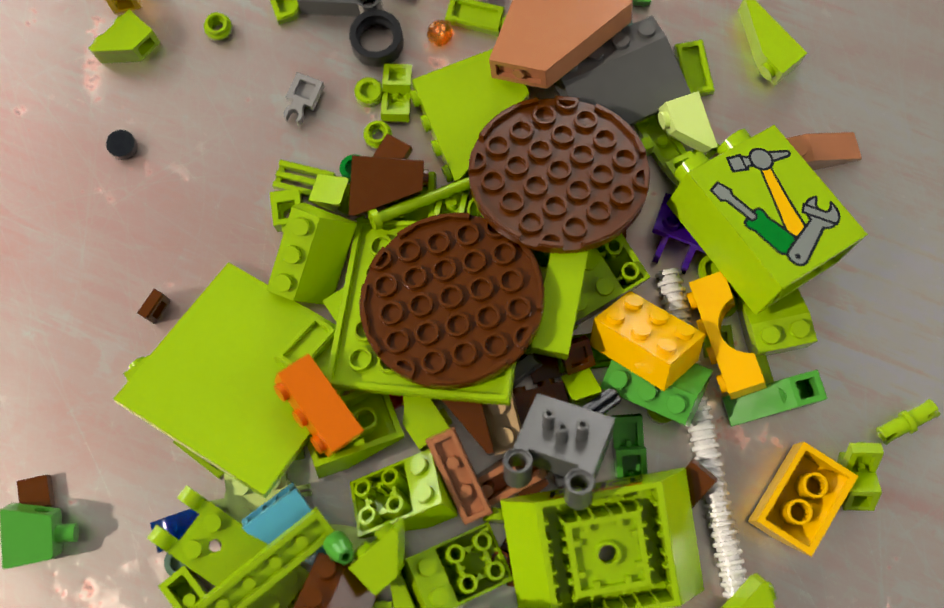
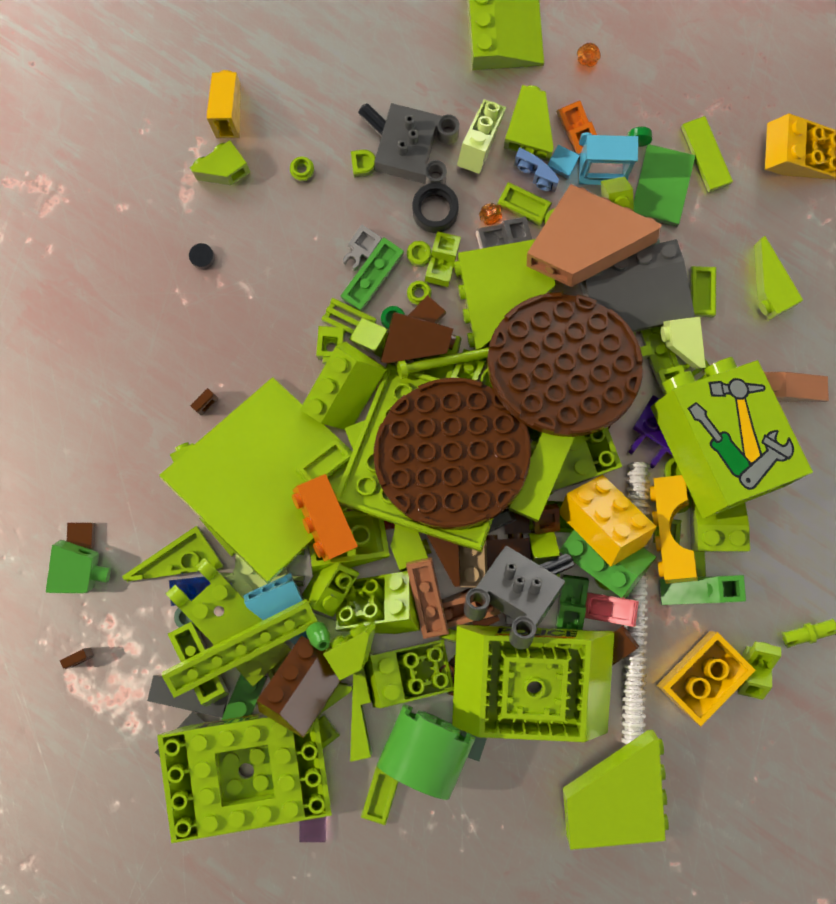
camera: 15 degrees right, 5 degrees up
none -> lime wing [122,526,225,582]
none -> lime slope [302,562,359,617]
none -> bright green plate [341,237,404,312]
none -> flat silver slope [475,217,532,249]
none -> coral tile [585,592,639,627]

